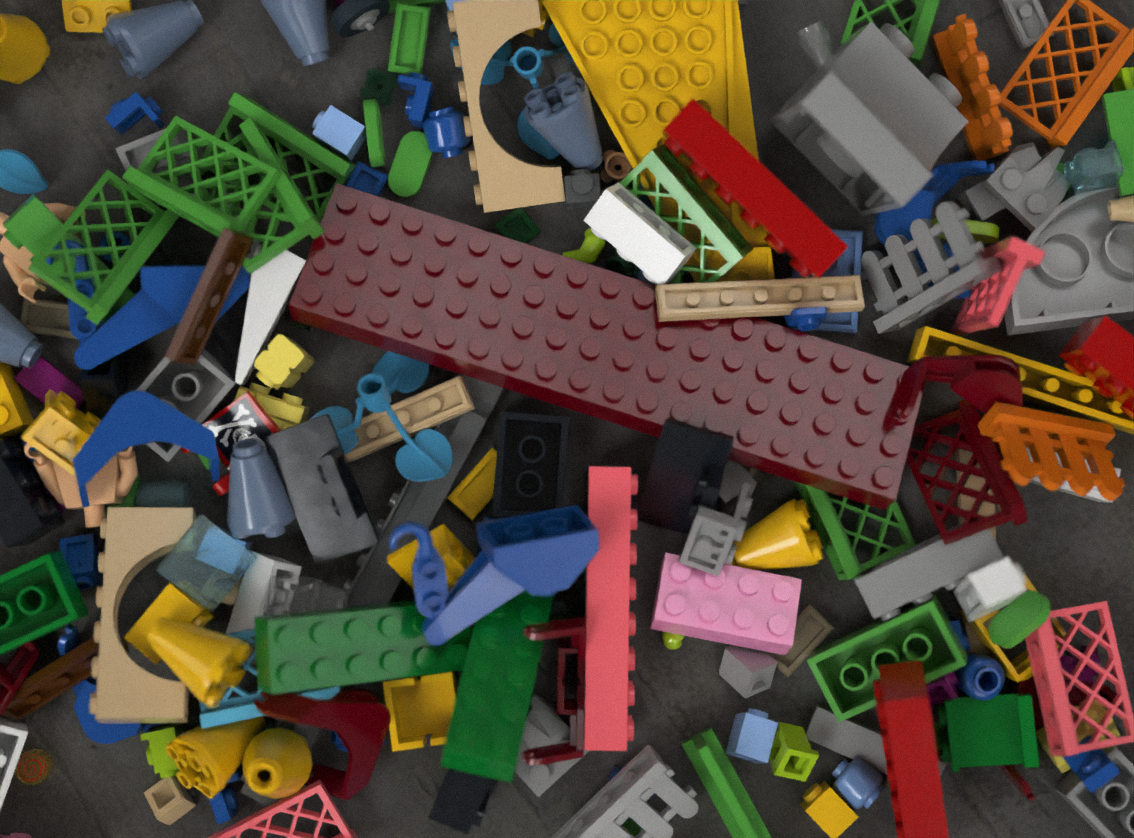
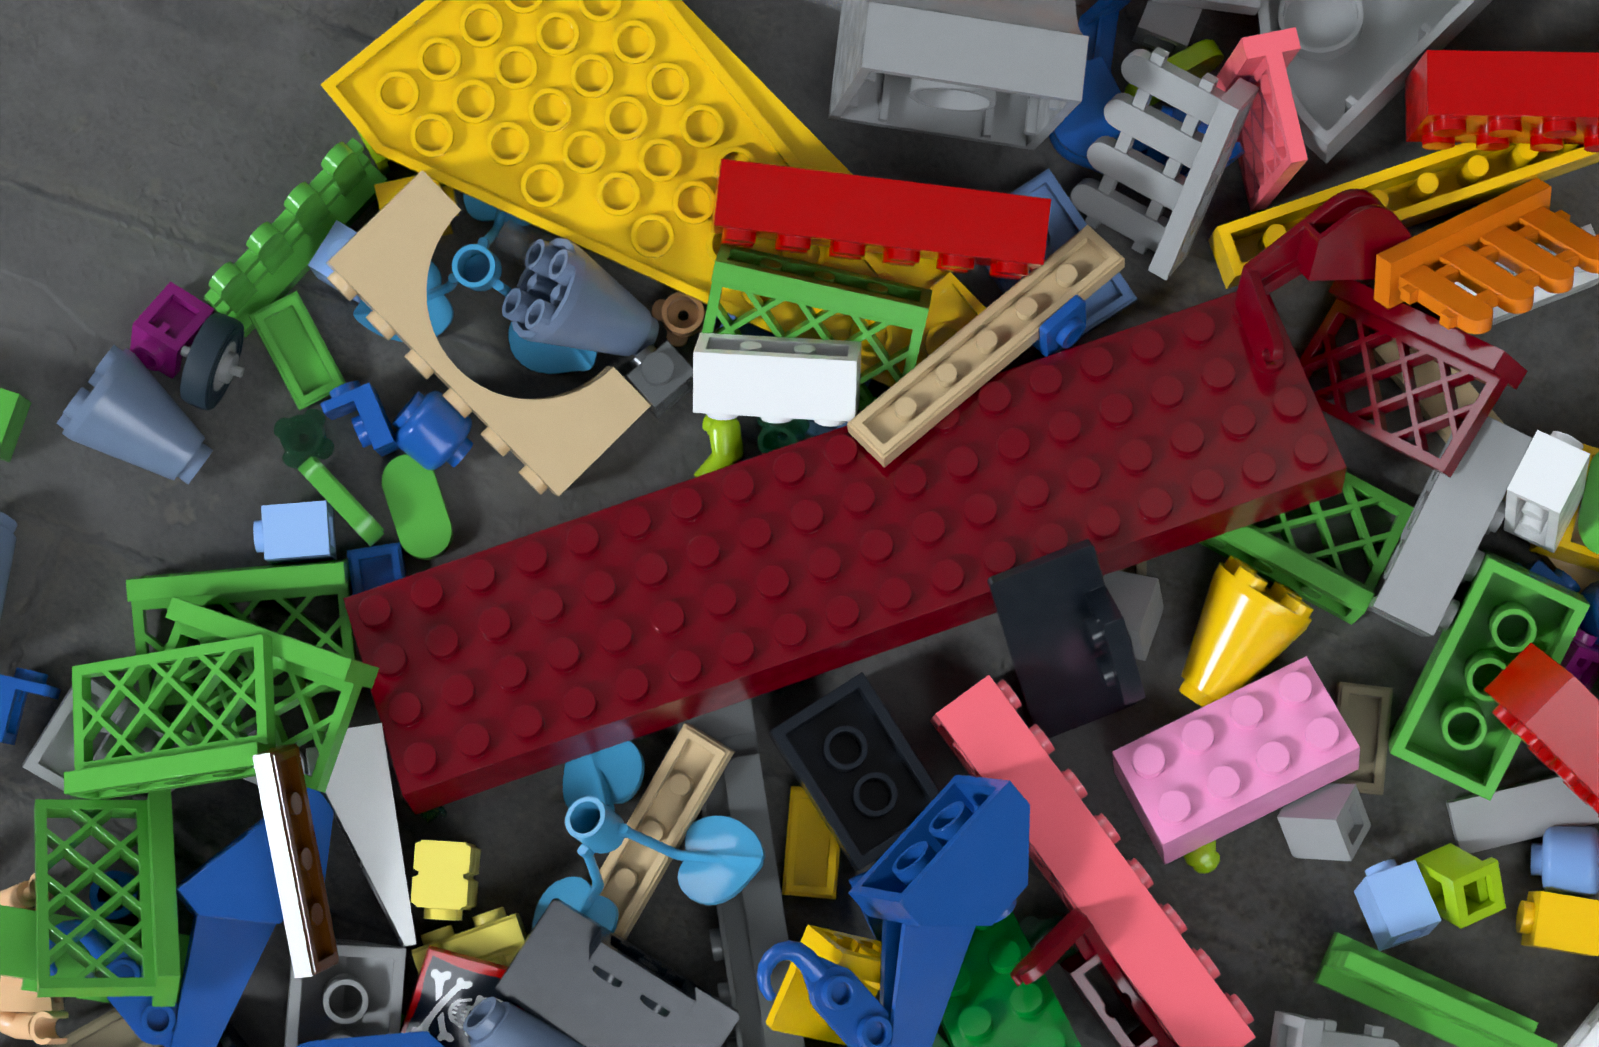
camera: 40 degrees left, 5 degrees down
dark green tile [493,207,541,244] -> none
light grey bracket [679,482,753,576] -> none

